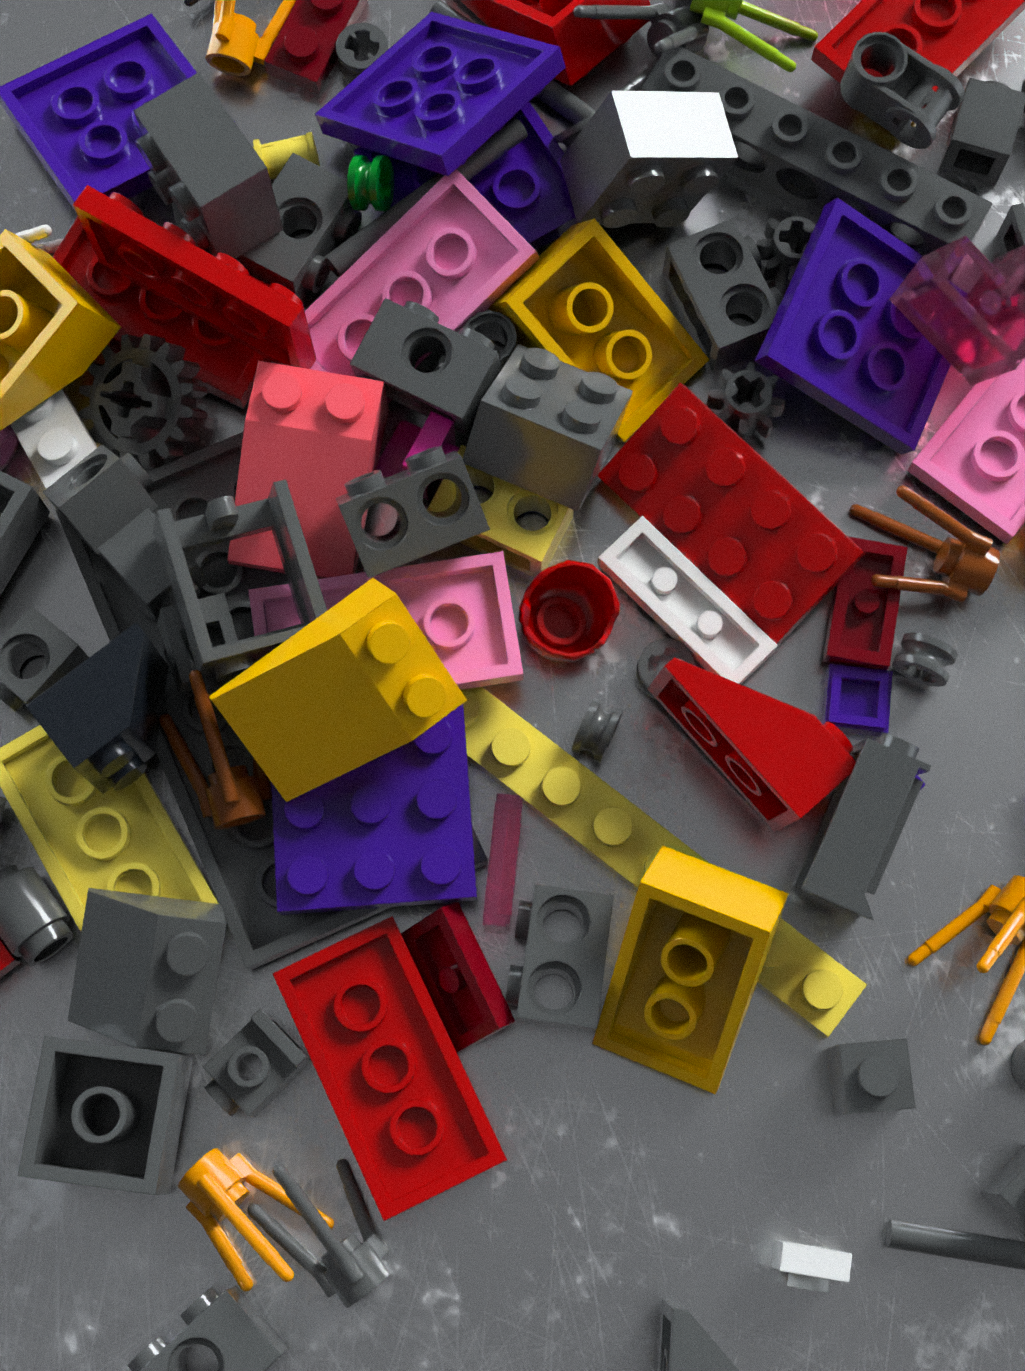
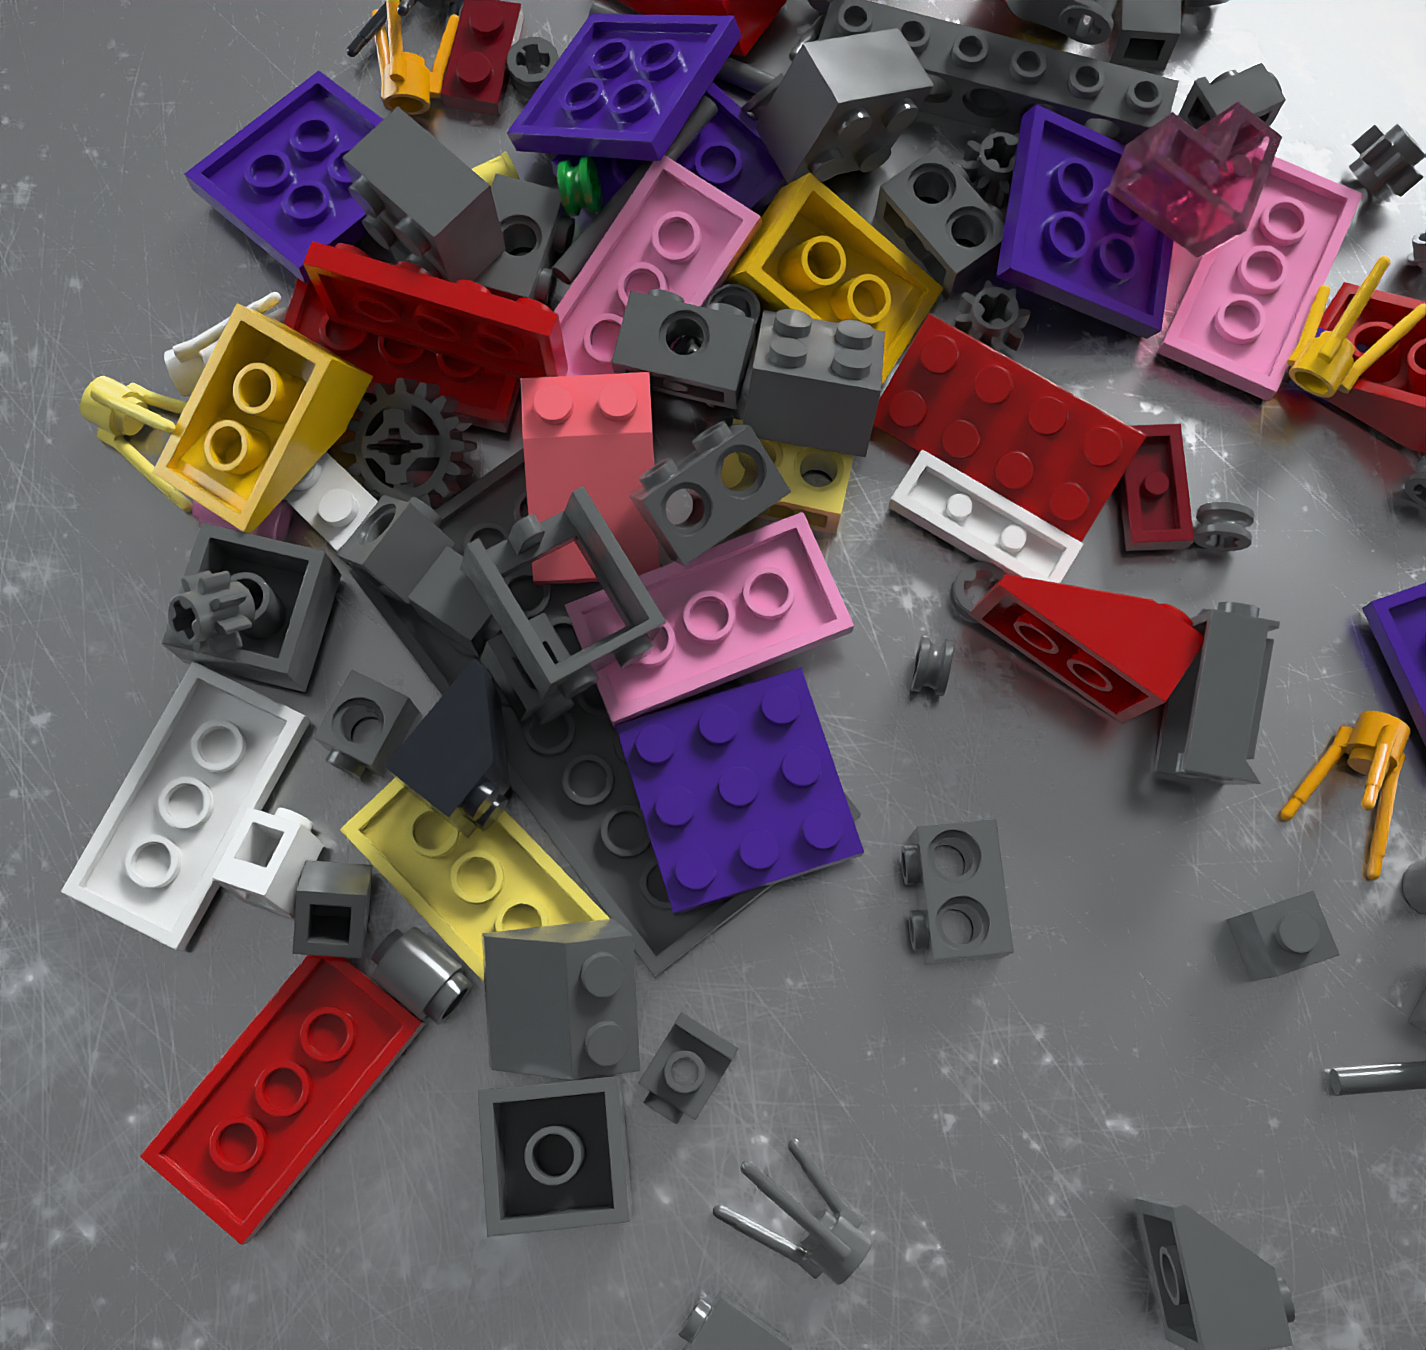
camera: 15 degrees left, 0 degrees up
dark orange plant [159,670,272,829] -> none
light orange plant [177,1148,334,1292] -> none
yellow slope [209,578,467,802] -> none
red plate [272,916,507,1221] -> none
dark pink bracket [377,411,460,501] -> none
dark red plate [401,902,516,1053] -> none
light yellow plate [461,687,867,1039] -> none
clear pink tile [483,793,523,934] -> none
red hair [518,560,620,663] -> none
yellow slope [592,845,789,1094] -> none
white plate [771,1240,852,1293] -> none
dark purple tile [822,664,893,737] -> none
dark orange plant [849,485,1000,603] -> none

